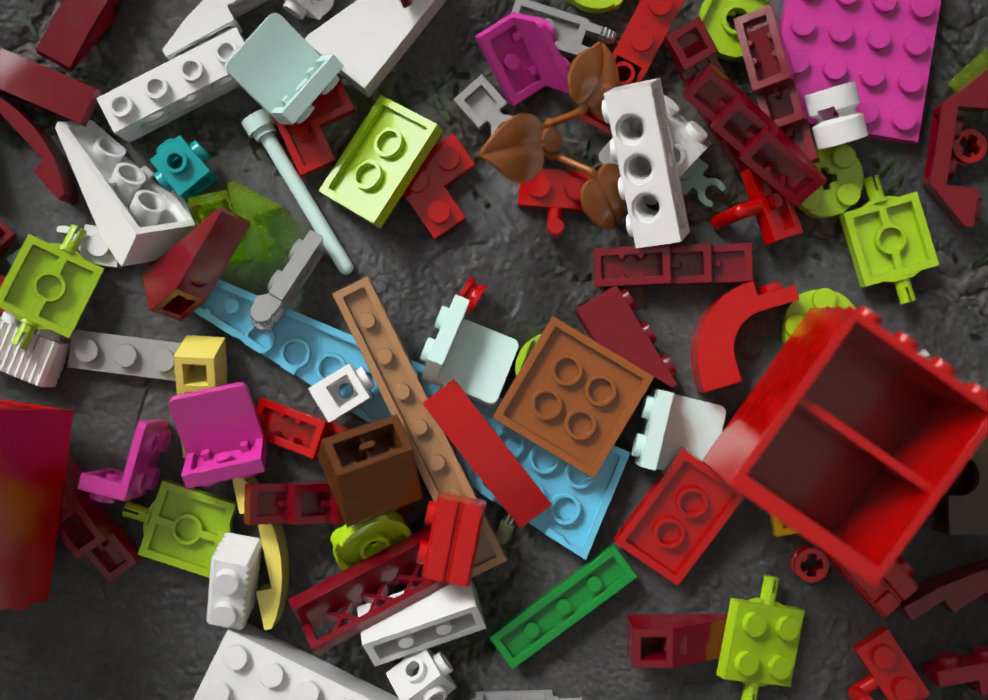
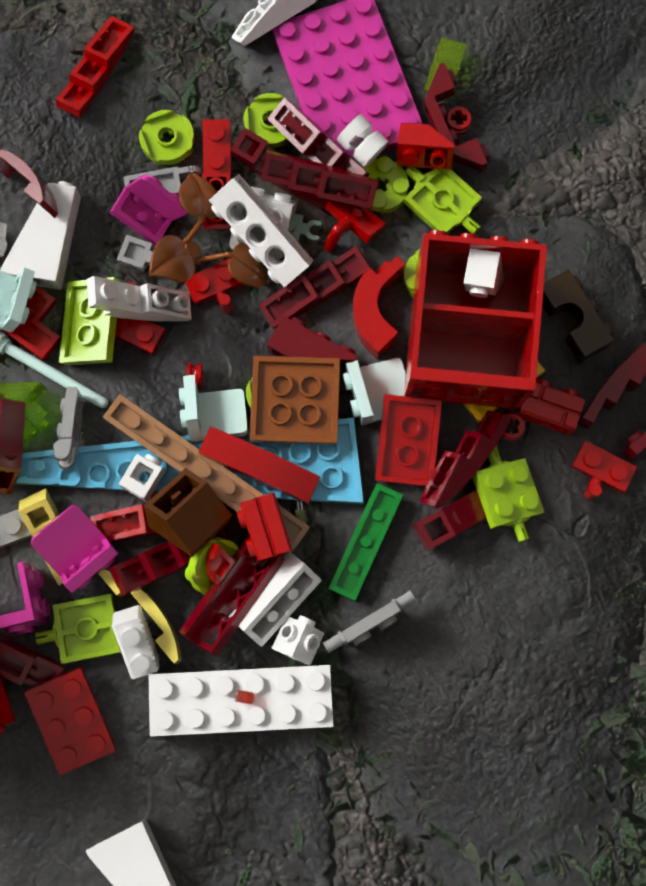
camera: 25 degrees left, 10 degrees down
none -> red plate [24,666,117,775]
none -> white slope [87,276,192,321]
none -> red tile [206,543,236,586]
none -> red slope [397,122,454,170]
none -> dark red slope [419,410,512,509]
none -> white slope [463,249,505,298]

